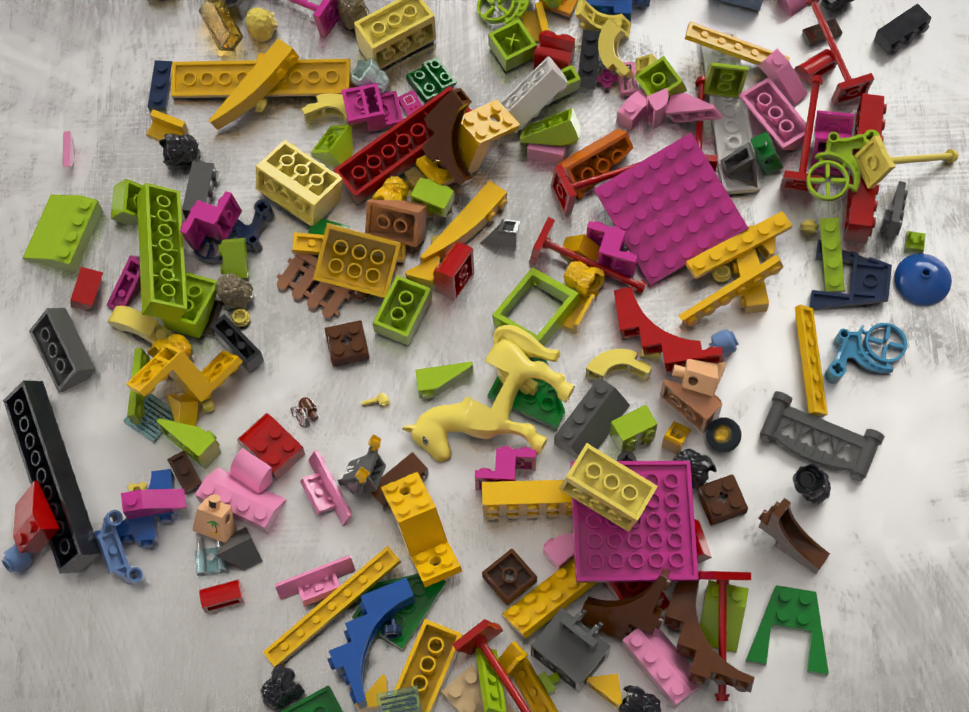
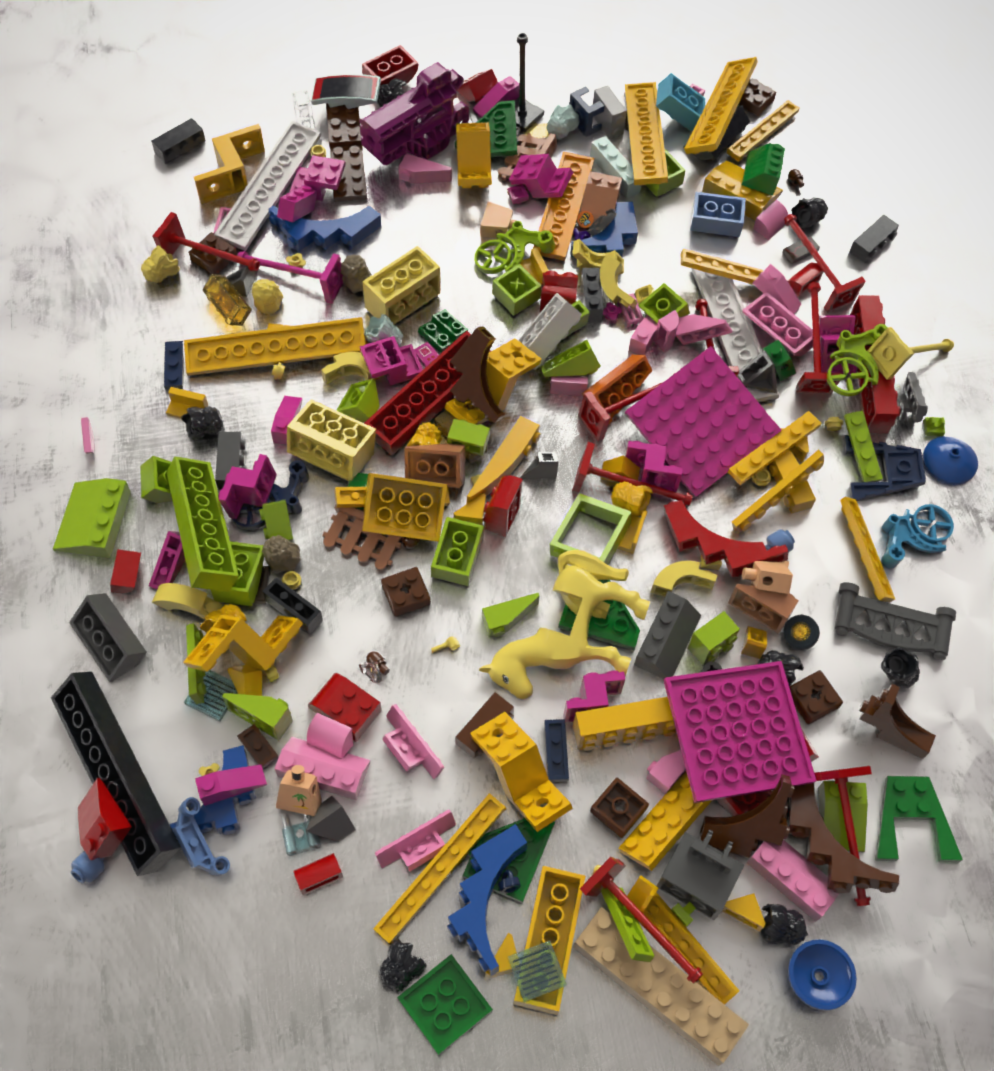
camera: 15 degrees left, 5 degrees down
yellow slope [208,38,299,130] -> none
dark grey torso [337,434,386,495] -> none
light yellow brick [559,443,658,532] -> none
lime slope [704,62,749,98] -> none
none -> dark pink slope [271,395,303,445]
none -> dark blue plate [544,719,569,782]

